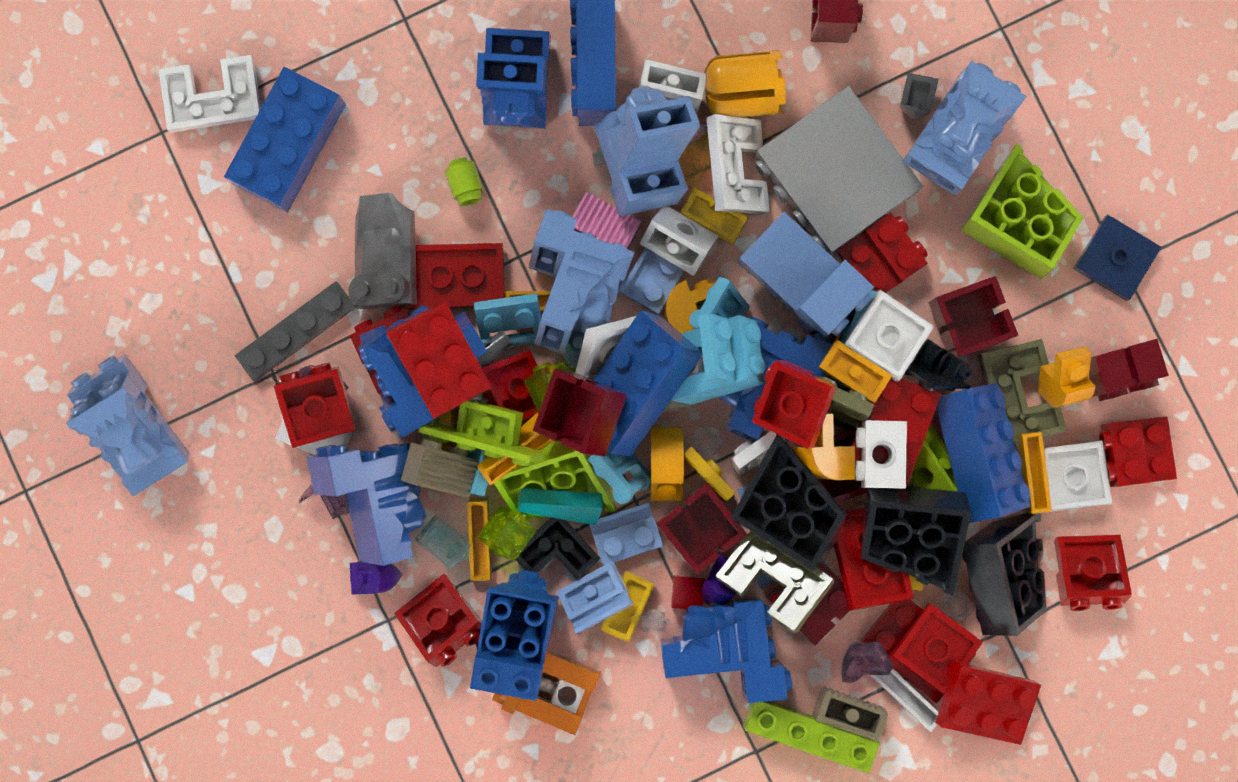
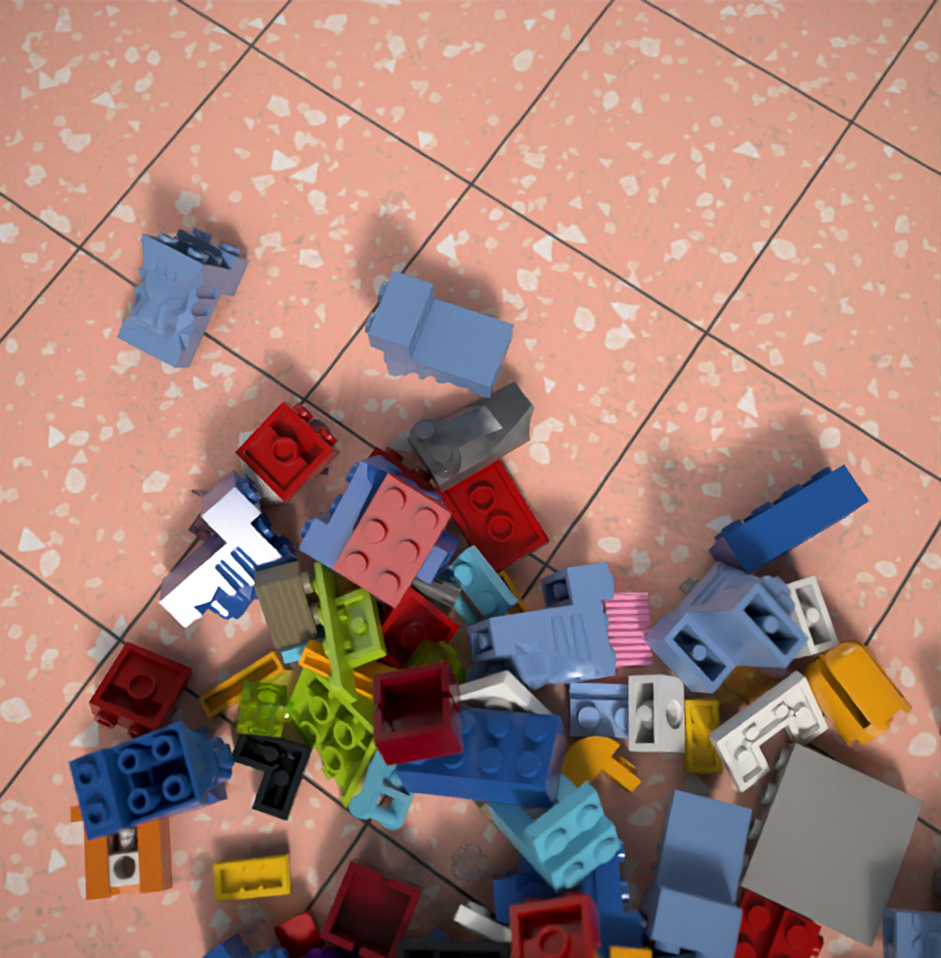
camera: 60 degrees right, 10 degrees down
white plate [158,55,261,133] -> none
blue brick [224,67,346,213] -> none
dark grey plate [235,281,355,382] -> none
dark purple plate [350,562,403,595] -> none
clear light blue bracket [415,515,470,570] -> none
lime brick [445,157,484,206] -> none
blue brick [476,28,551,129] -> none
teal piece [518,488,603,525] -> none
light blue plate [556,562,634,633] -> none
light blue plate [589,502,663,566] -> none
light orange brick [650,427,684,501] -> none
yellow plate [684,446,735,501] -> none
medium azure plate [689,276,750,329] -> none
none -> medium blue brick [365,271,514,398]

